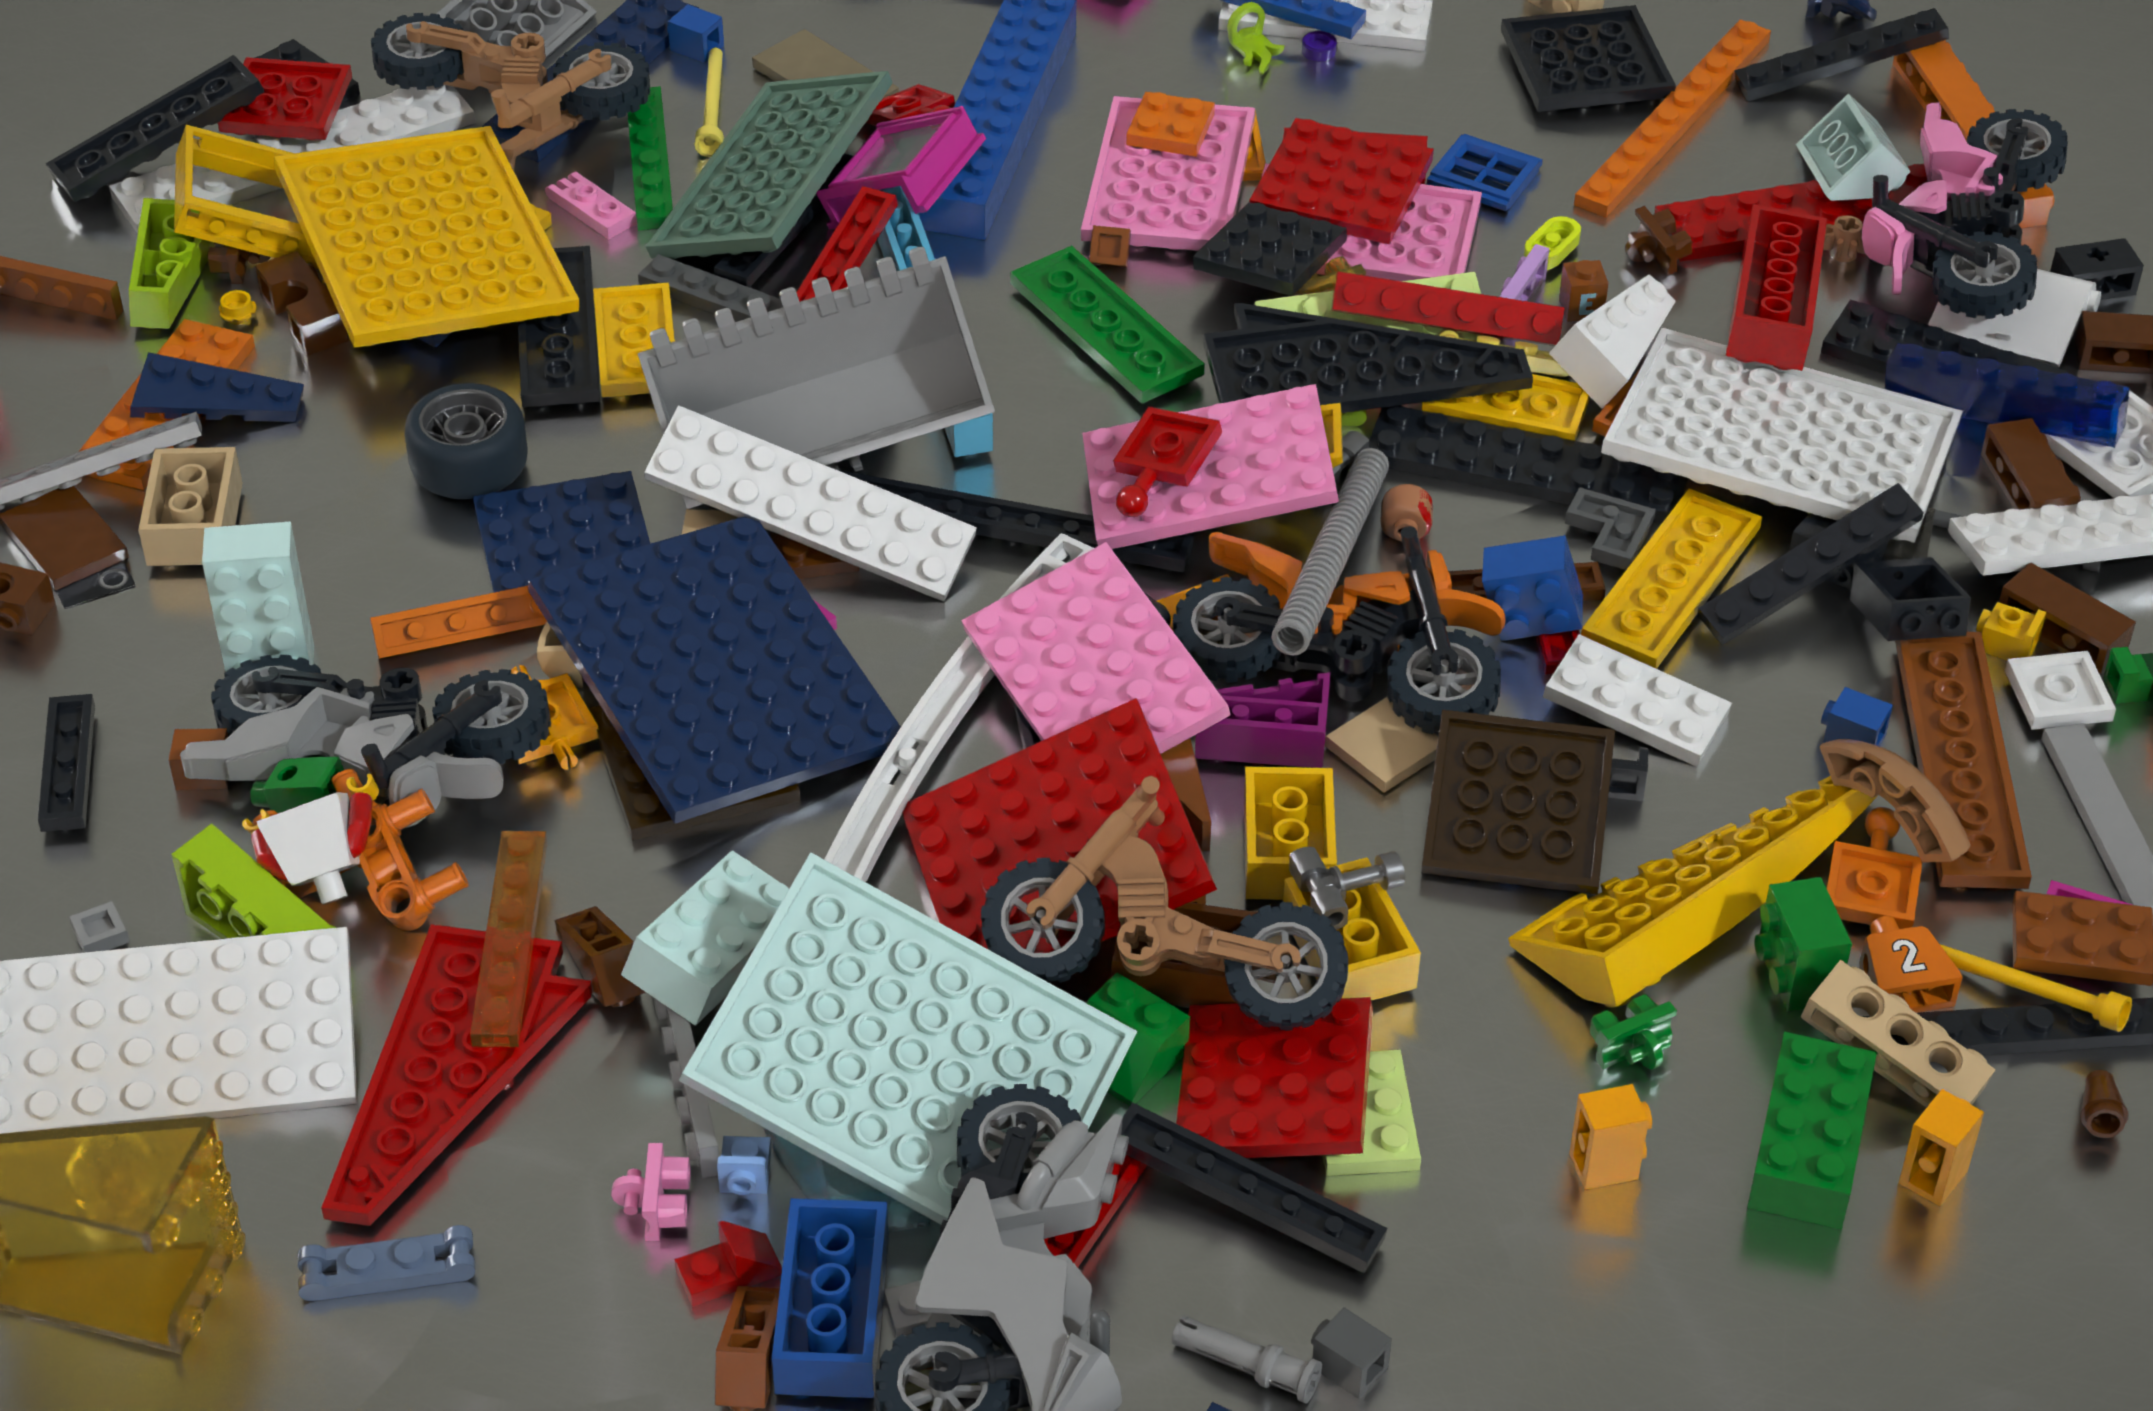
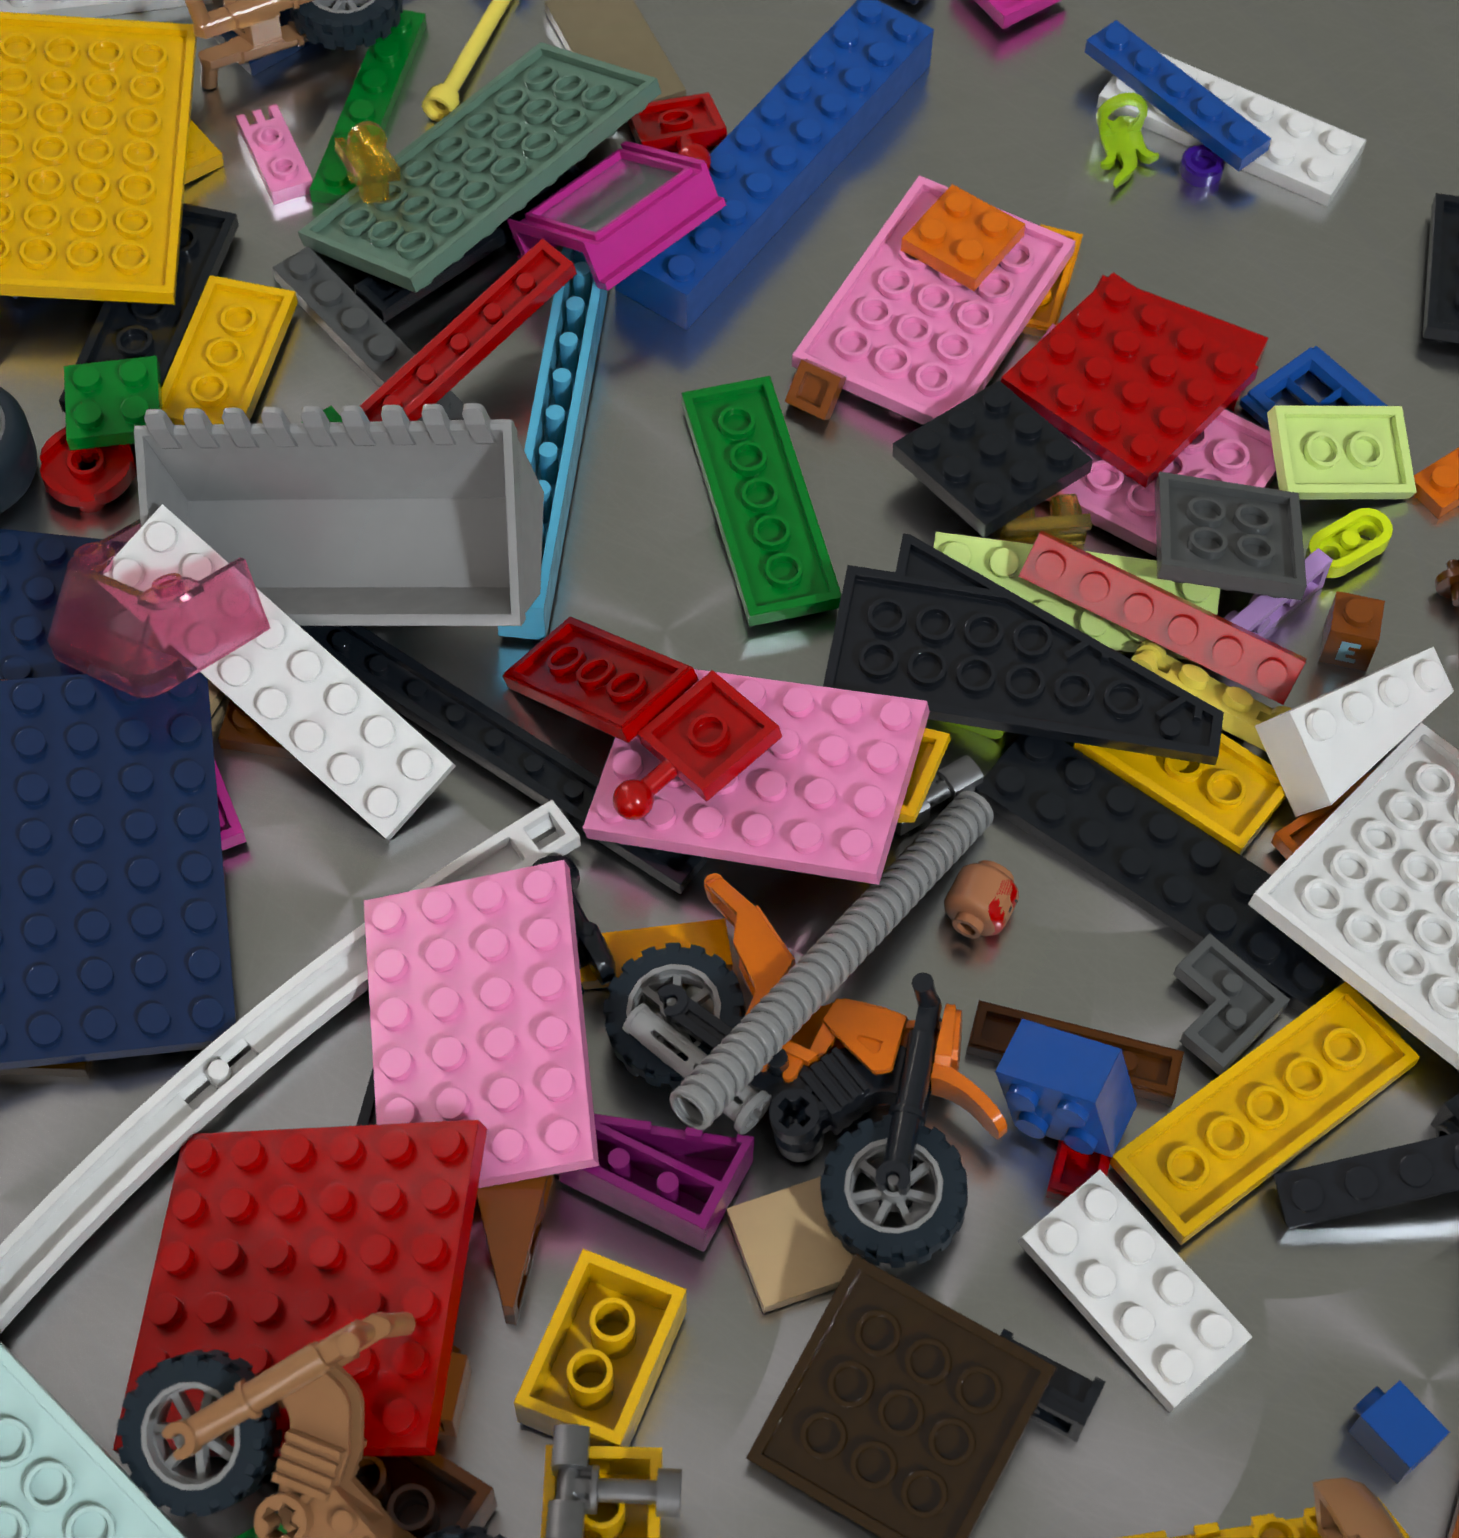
camera: 20 degrees right, 15 degrees up
none -> red plate [40,427,137,513]
none -> clear pink windscreen [47,519,271,698]
none -> green plate [64,356,162,451]
none -> clear yellow hips [335,121,400,203]
none -> red tile [502,616,699,743]
none -> light grey pin [622,1003,772,1134]
none -> dark grey plate [1155,472,1307,601]
none -> yellowish green plate [1267,405,1417,500]

